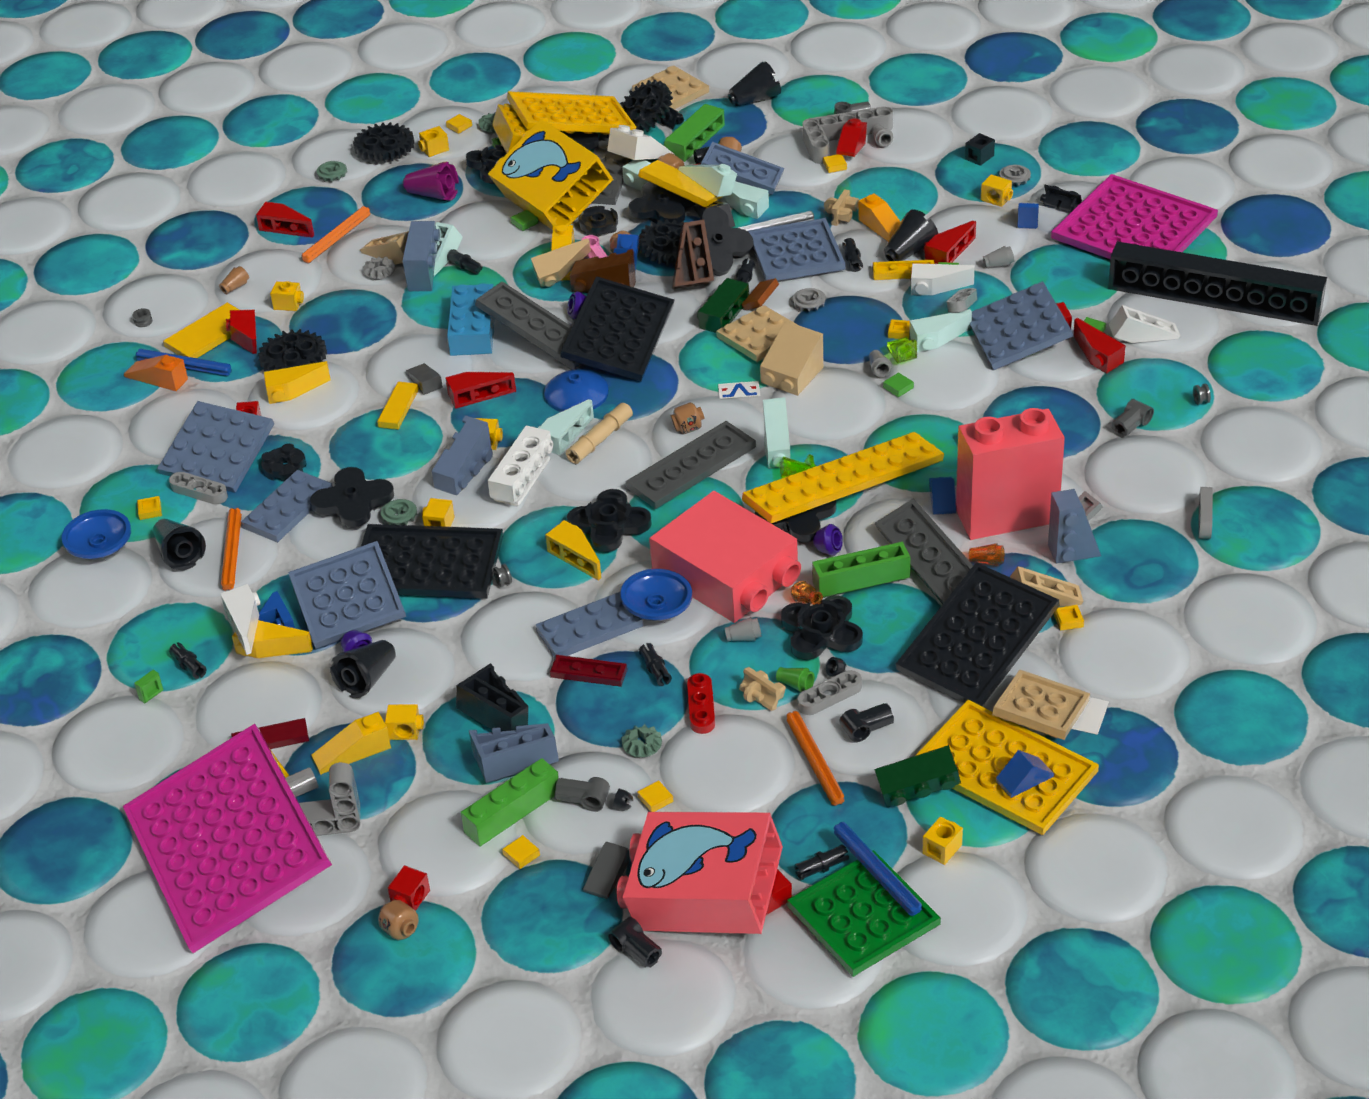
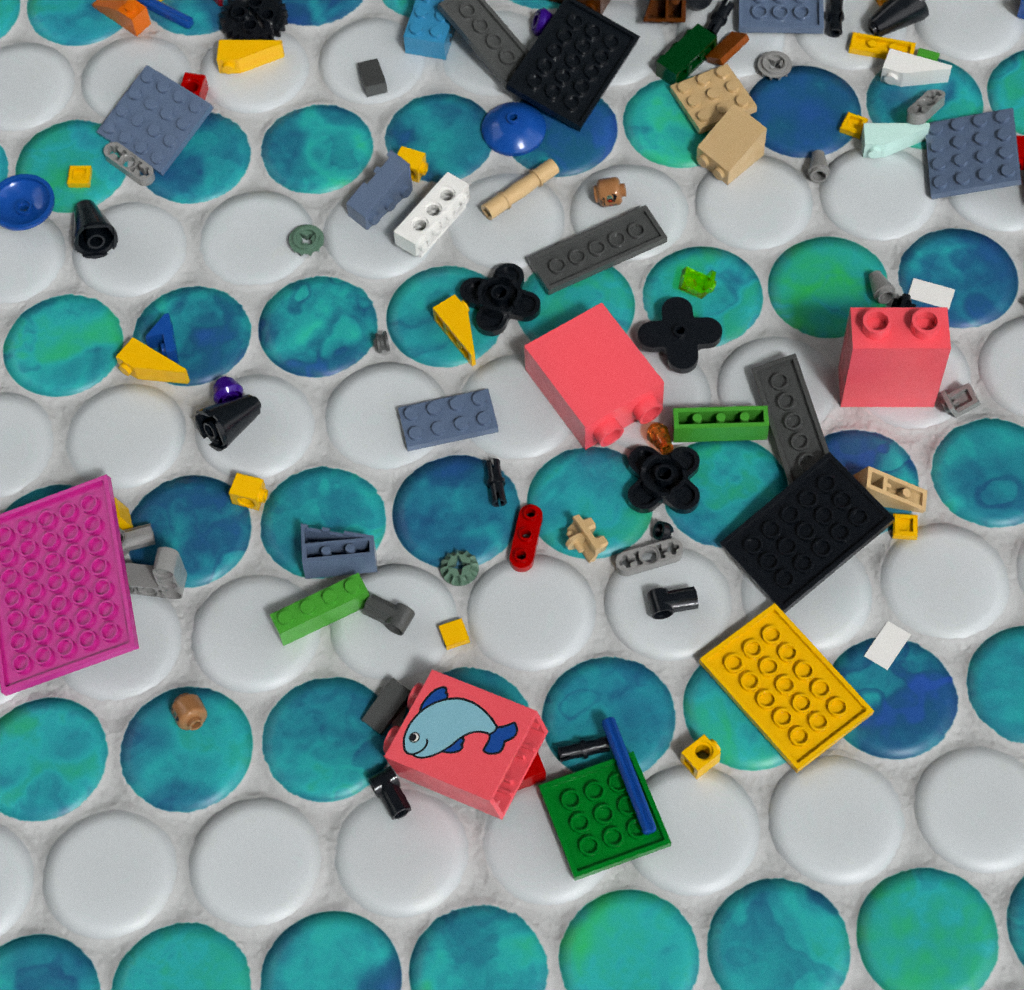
camera: 15 degrees right, 20 degrees up
bright green tile [134,669,163,704] -> none
black pin [169,642,207,679] -> none
white slope [220,584,261,655] -> none
orange axle [221,508,242,591] -> none
dark red tile [231,718,309,749] -> none
sand blue plate [241,470,333,543] -> none
black plate [261,443,307,481] -> none
sand blue plate [288,541,406,649] -> none
black plant [310,467,394,527] -> none
yellow slope [312,712,391,775] -> none
black plate [361,524,503,599] -> none
yellow tile [377,382,419,430] -> none
red brick [388,865,430,911] -> none
yellow brick [422,498,455,527] -> none
red slope [445,372,516,409] -> none
black wedge [456,663,528,731] -> none
yellow tile [503,835,540,869] -> none
light aqua slope [538,399,594,455] -> none
dark red tile [550,655,627,687] -> none
black hinge [612,788,633,811] -> none
blue dish [621,569,692,621] -> none
white sticker [718,381,760,399] -> none
light grey cone [725,617,762,642] -> none
yellow plate [742,432,944,523] -> none
light aqua slope [763,397,791,469] -> none
bright green cone [776,667,815,692] -> none
orange axle [787,711,844,806] -> none
dark purple cone [813,524,843,556] -> none
dark green brick [874,745,961,807] -> none
bright green tile [883,372,914,397] -> none
clear neon green bracket [887,337,917,363] -> none
red slope [924,220,976,264] -> none
blue slope [929,477,956,515] -> none
clear orange cone [969,543,1005,566] -> none
light grey cone [983,246,1015,268] -> none
tan plate [992,670,1090,740] -> none
blue slope [996,750,1054,798] -> none
sand blue wedge [1048,489,1101,564] -> none

